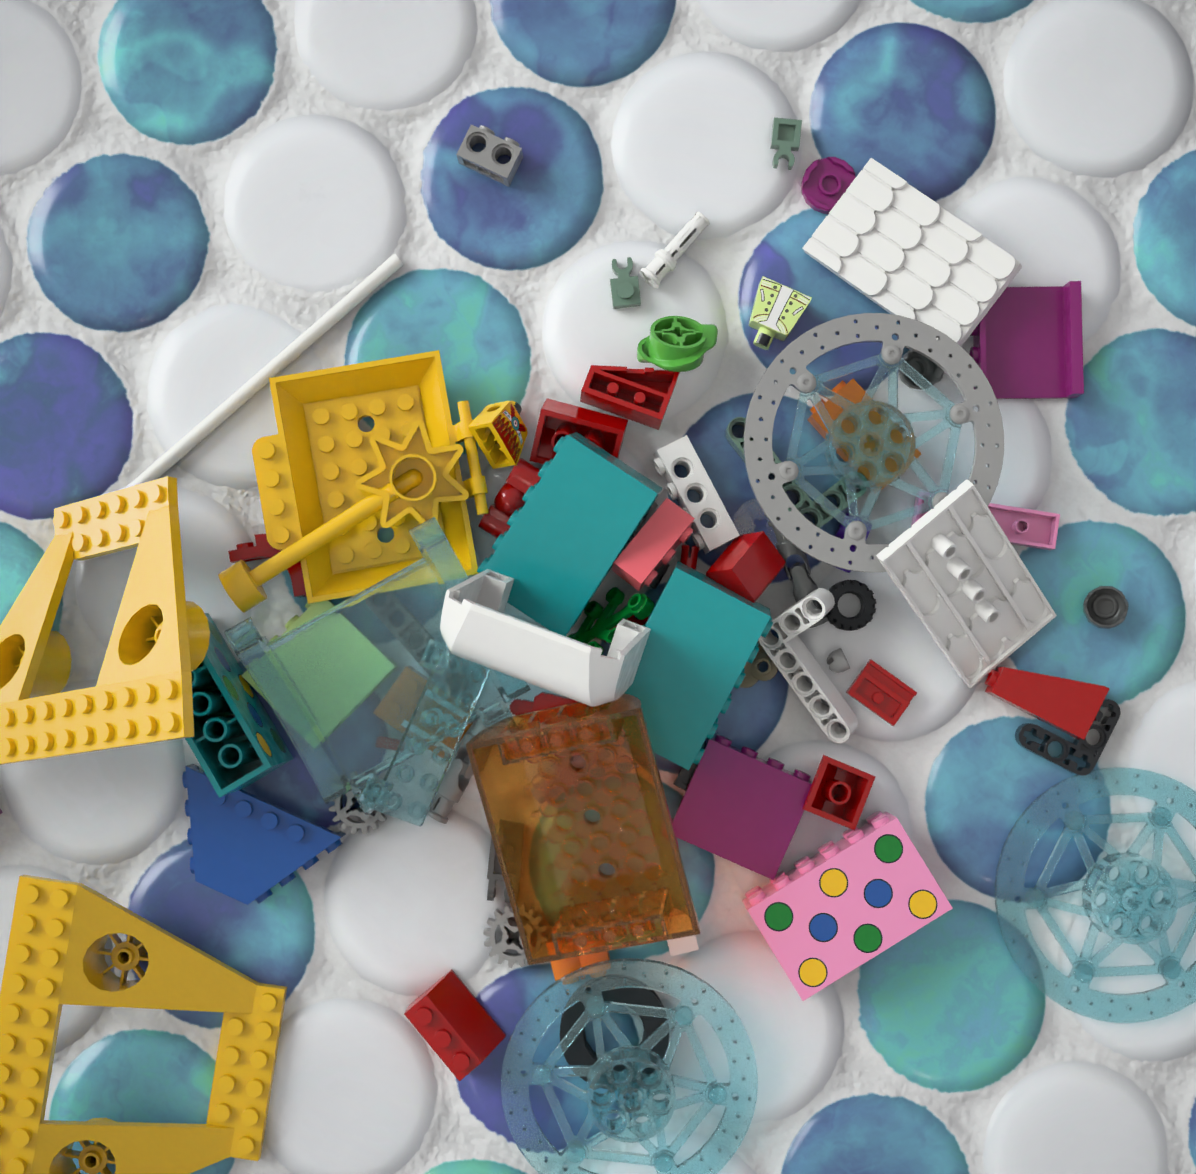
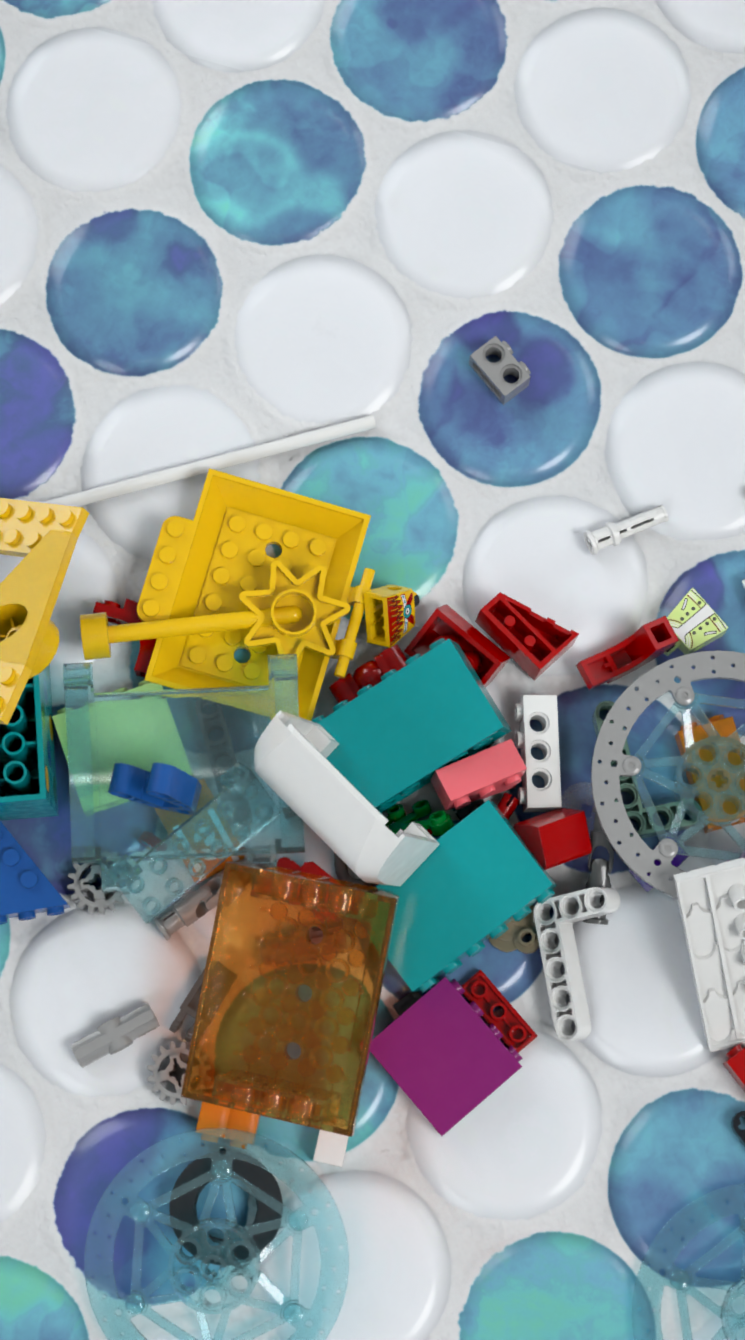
camera: 20 degrees right, 10 degrees down
red slope [404,969,506,1081] -> none
sand green plate [610,257,641,309] -> none
bright green piece [637,316,718,372] -> none
bright pink brick [742,811,953,1001] -> none
red slope [802,755,876,830] -> none
black tyre [826,580,877,631] -> none
light grey hinge [827,648,850,673] -> none
red plate [846,659,917,726] -> none
none -> light grey piece [70,1003,160,1068]
none -> blue connector [108,763,202,815]
none -> red tile [461,970,538,1053]
none -> red arch [576,616,679,690]

